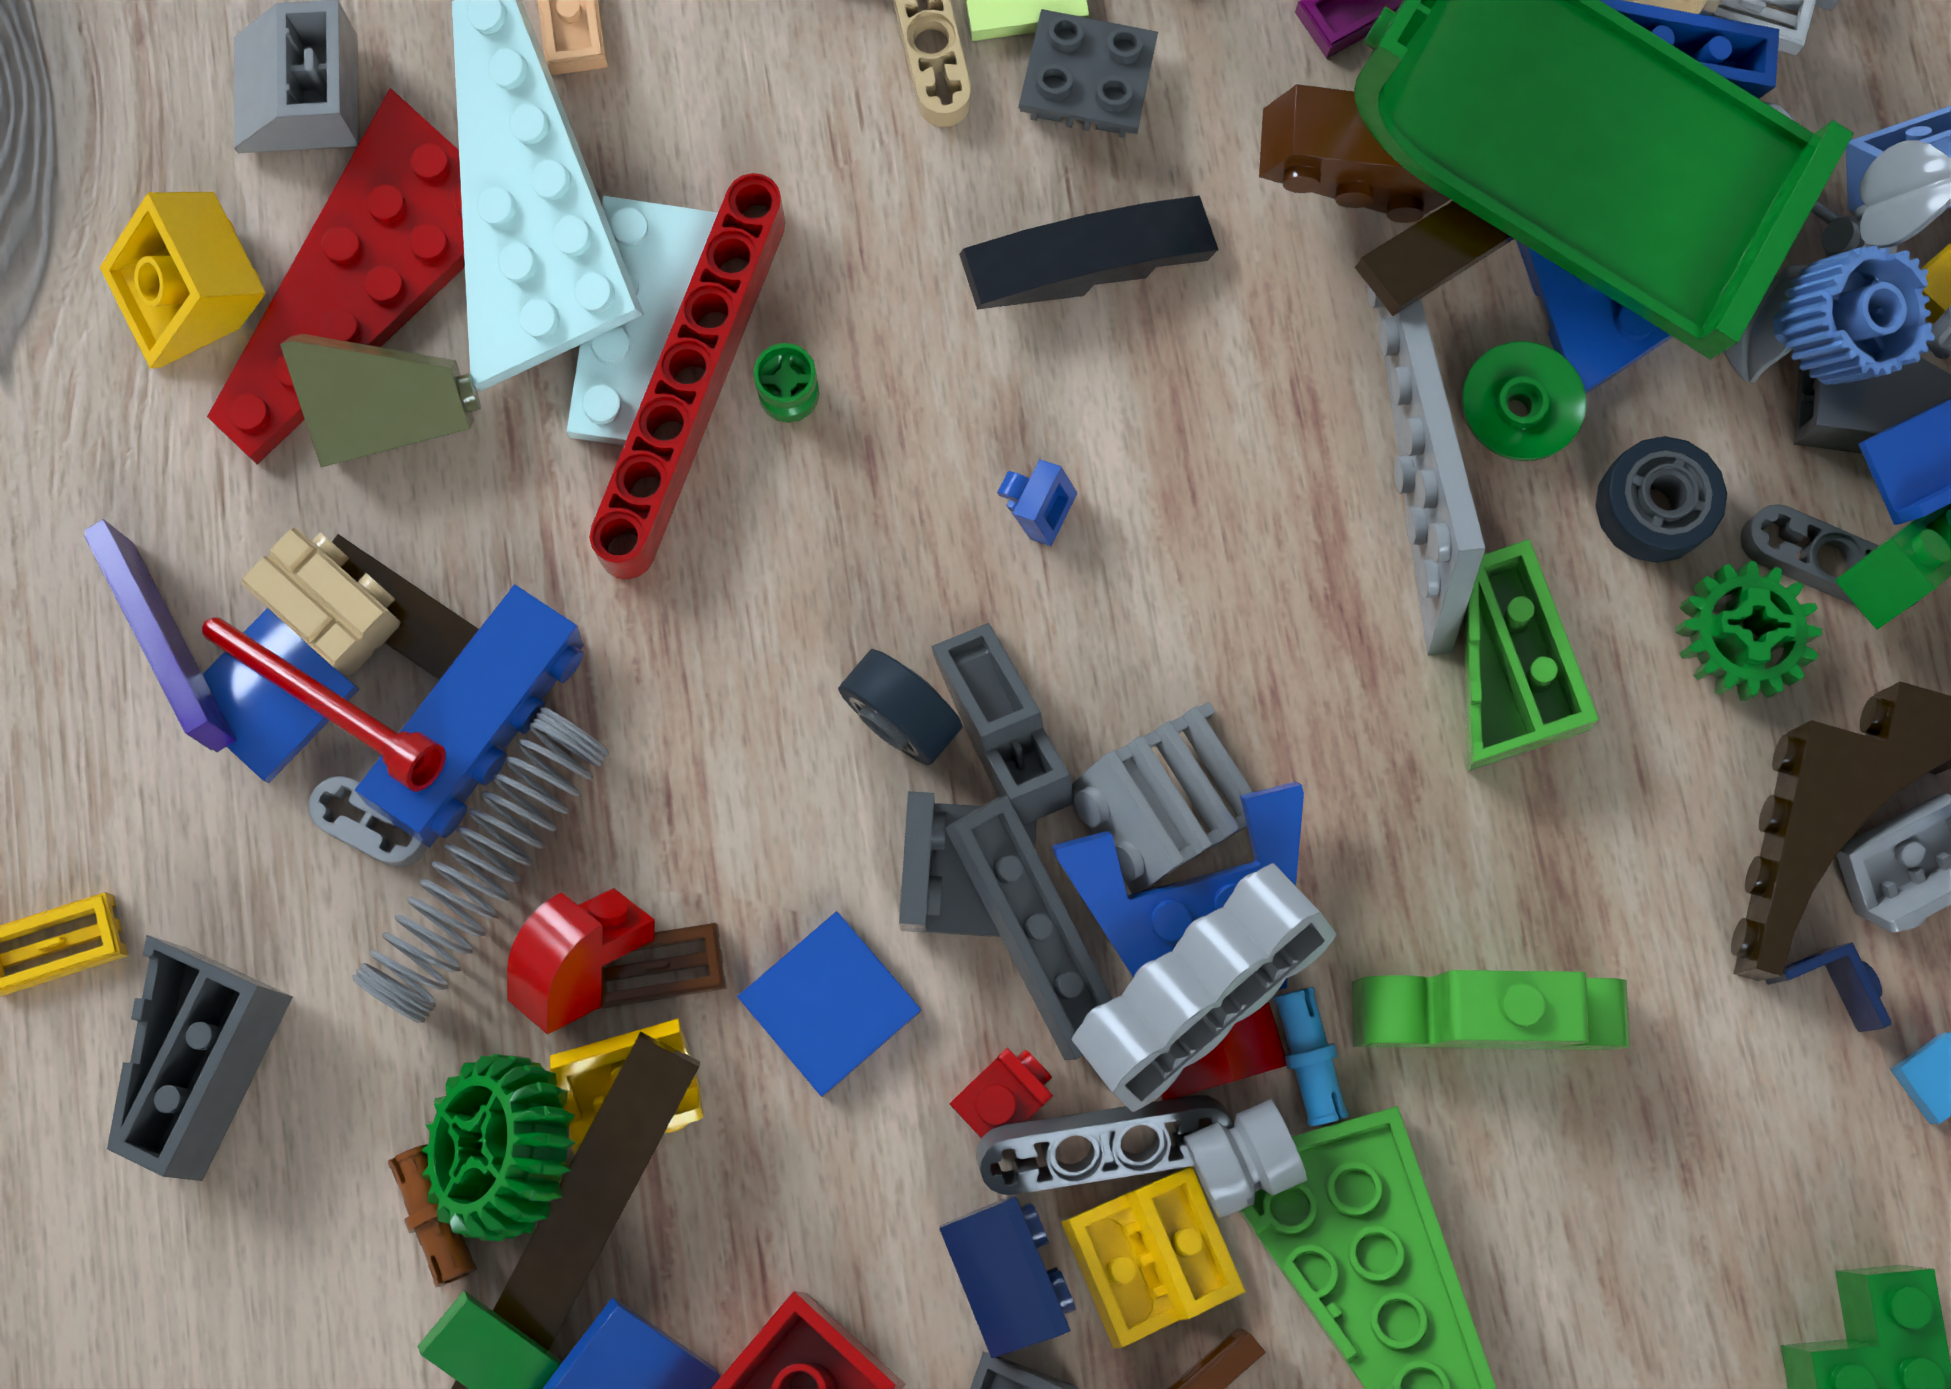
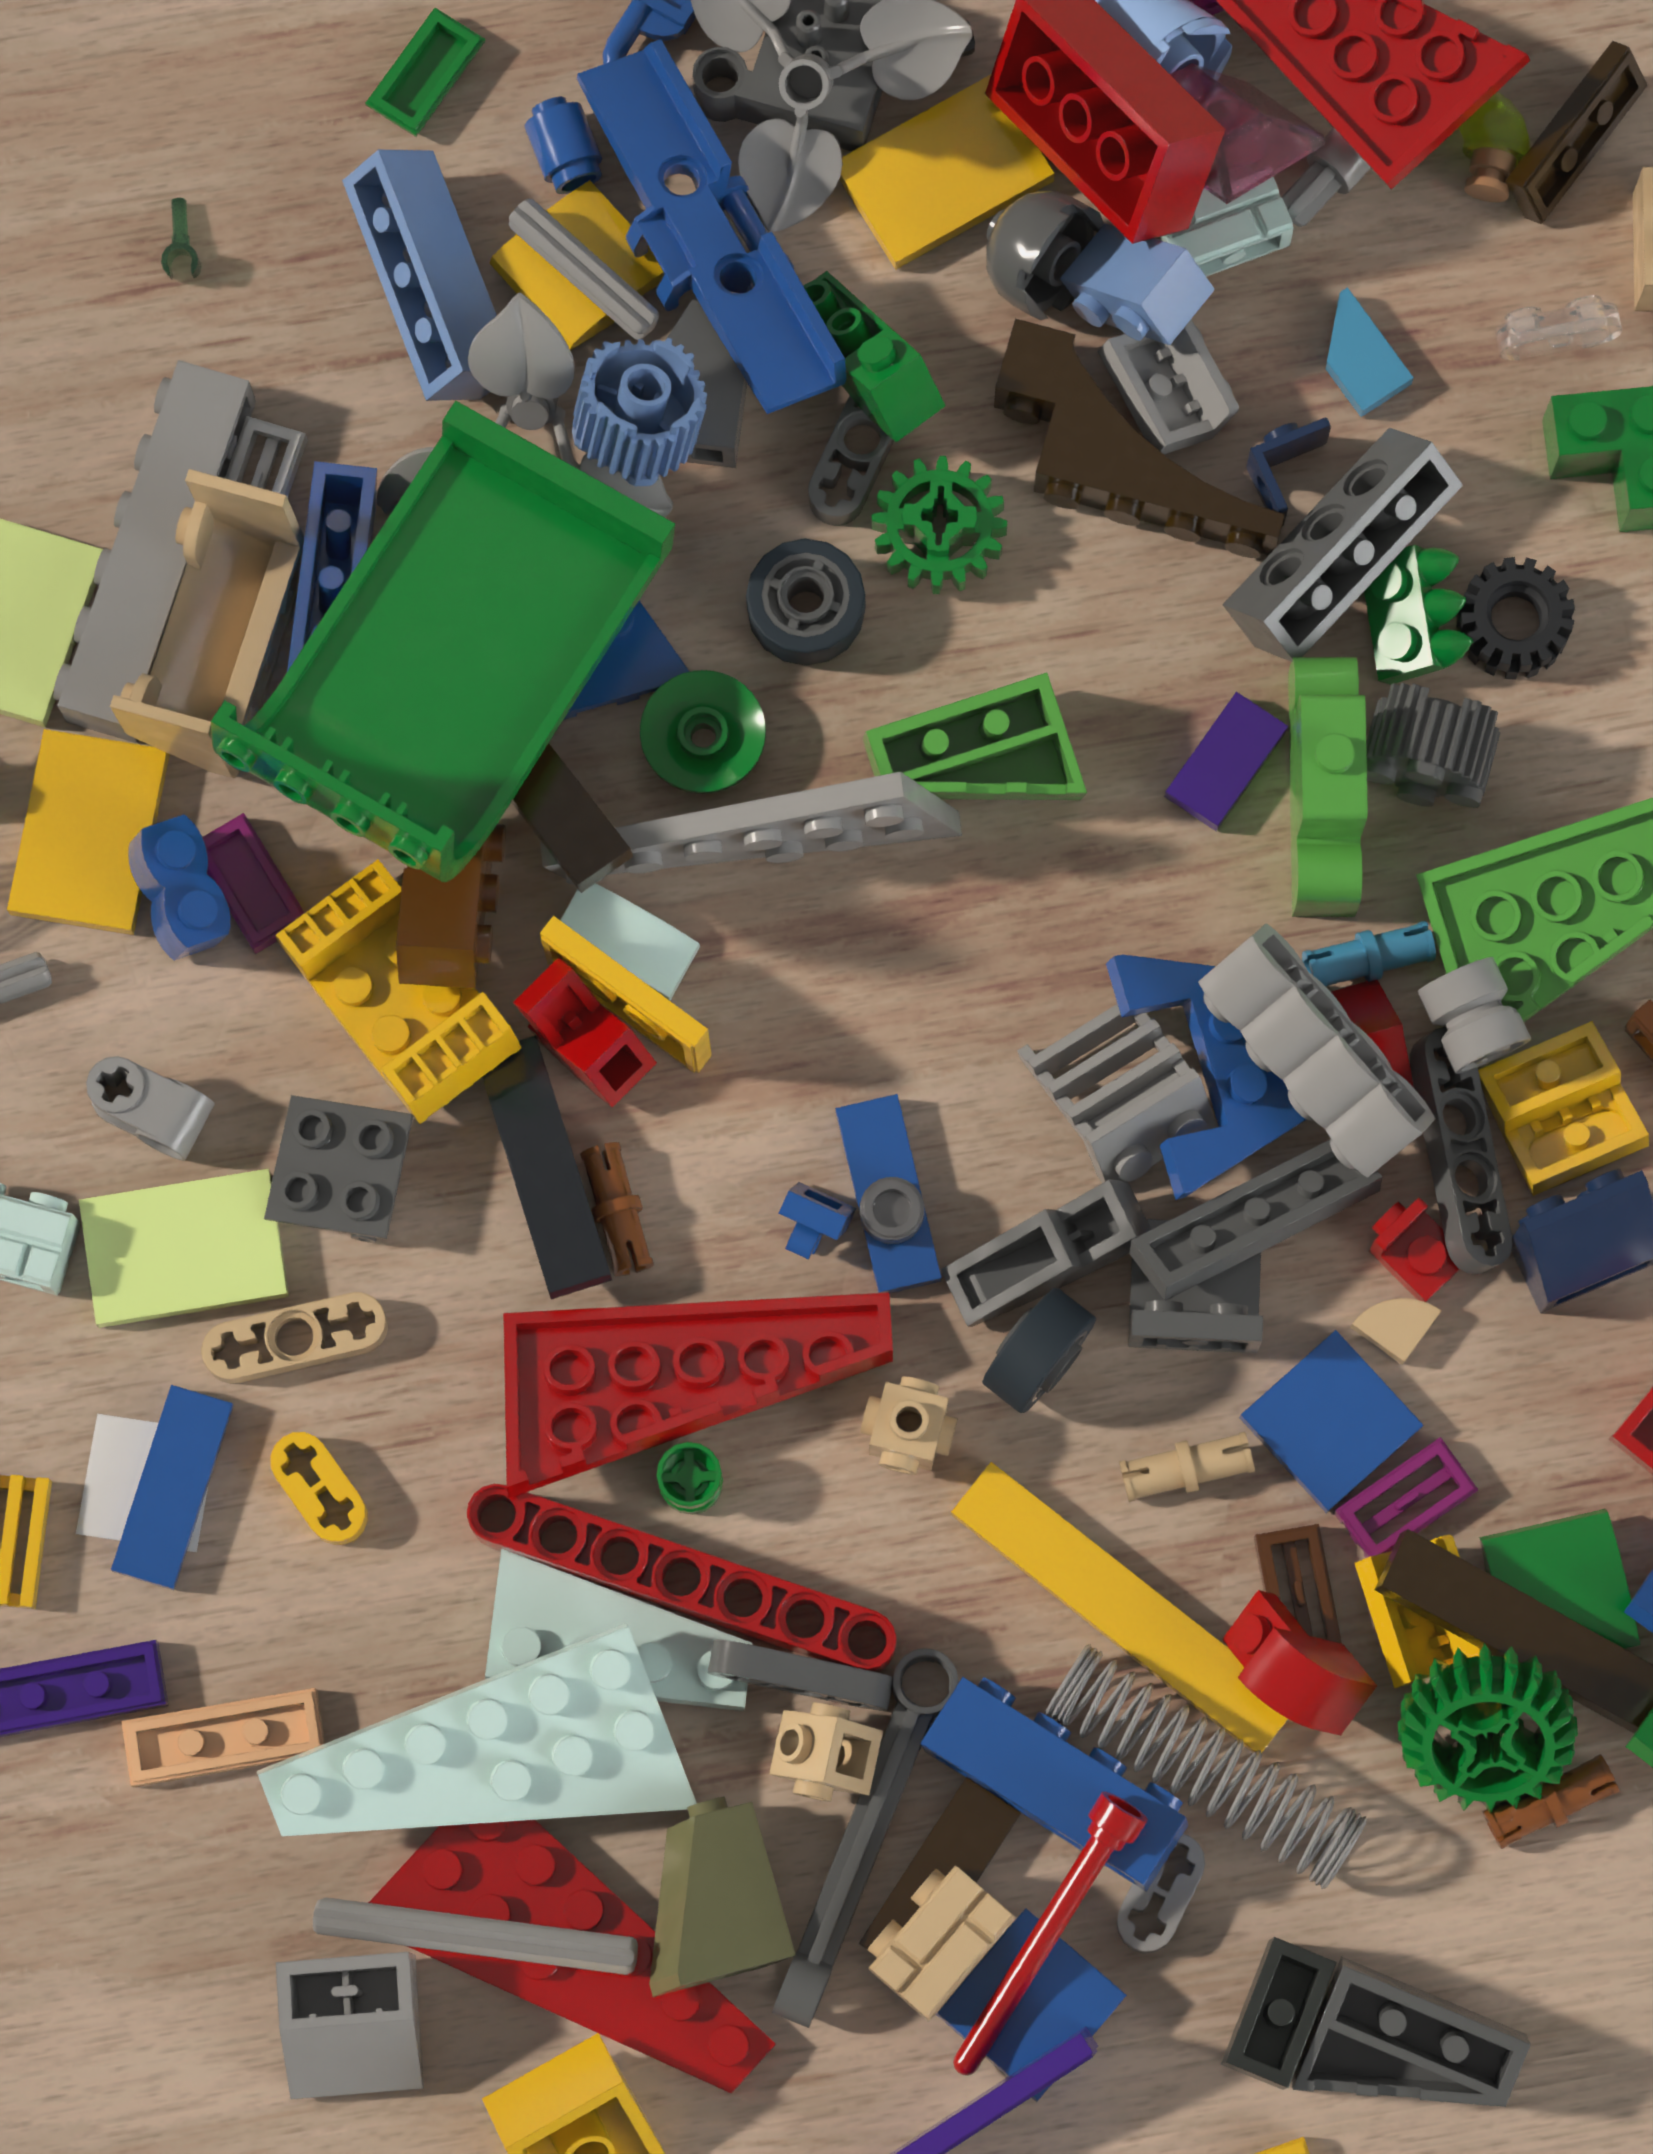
camera: 85 degrees left, 0 degrees up
none -> yellow beam [270,1432,368,1545]
none -> yellow plate [276,859,522,1124]
none -> light grey axle [313,1897,638,1975]
none -> red wing [503,1292,893,1498]
none -> red brick [513,958,657,1108]
none -> yellow tile [540,915,712,1073]
none -> light aqua slope [560,883,700,1001]
none -> dark orange pin [580,1142,654,1277]
none -> dark grey beam [707,1640,893,1711]
none -> tan brick [769,1702,883,1802]
none -> dark grey piece [772,1648,959,2028]
none -> blue tile [835,1094,942,1293]
none -> flat silver tile [860,1177,924,1244]
none -> tan brick [860,1376,958,1475]
none -> yellow tile [951,1462,1288,1753]
none -> tan pin [1119,1431,1255,1502]
none -> dark purple tile [1164,691,1288,832]
none -> pearl dark grey brick [1221,1937,1337,2090]
none -> dark grey brick [1223,428,1463,662]
none -> magenta tile [1334,1437,1478,1558]
none -> tan tile [1350,1298,1442,1365]
none -> green plate [1364,544,1473,685]
none -> dark grey brick [1366,683,1501,808]
none -> black tyre [1456,557,1575,680]
none -> green slope [1479,1509,1641,1649]

